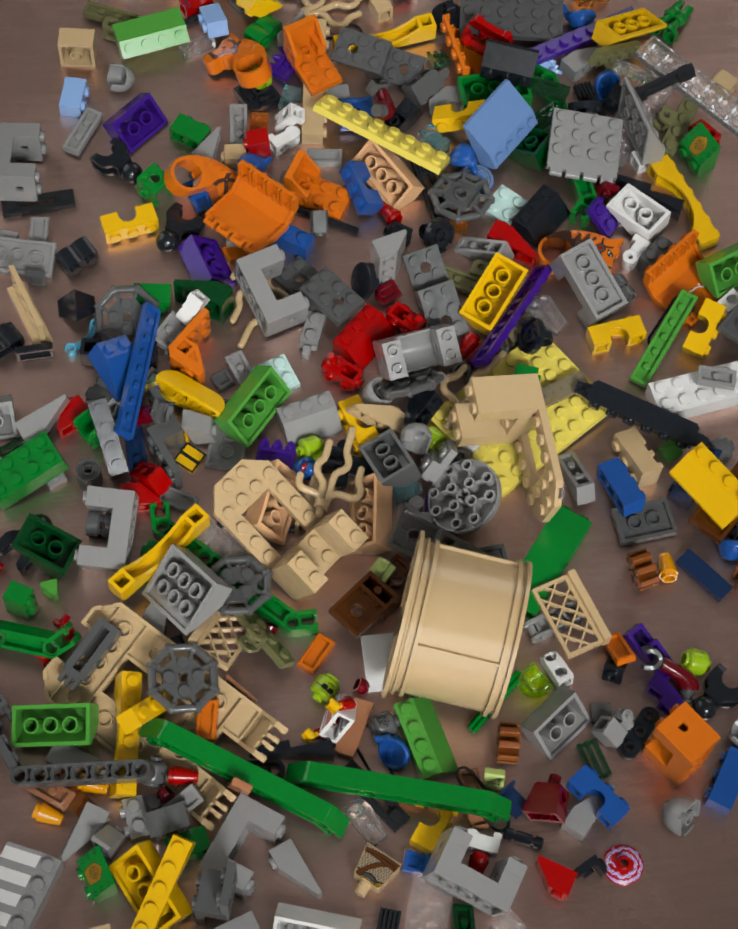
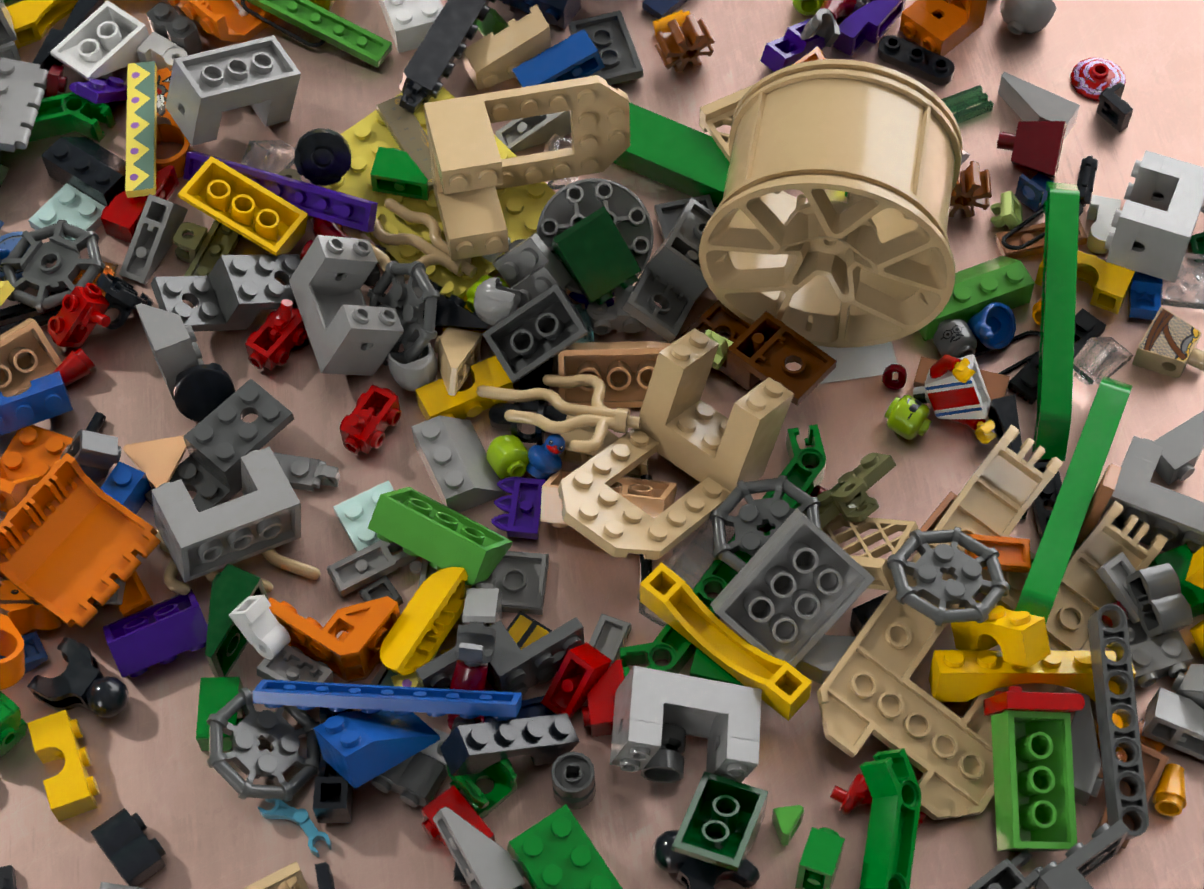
camera: 85 degrees left, 5 degrees down
black slope [57,289,95,321] -> none
dark grey hinge [57,617,123,692] -> none
dark grey head [140,755,168,787] -> none
red cone [168,765,199,786] -> none
orange tile [297,632,335,676] -> none
red slope [332,303,396,370] -> none
dark red plate [375,279,403,306] -> none
black bracket [383,221,413,247] -> none
red slope [535,855,578,900] -> none
blue arch [565,764,630,831] -> none
yellow arch [585,315,647,355] -> none
light grey brick [591,708,634,748] -> none
none -> red brick [47,283,111,348]
none -> light nougat piece [123,435,187,488]
none -> tile [125,61,157,198]
none -> dark green slope [552,206,641,306]
none -> red container [983,686,1085,716]

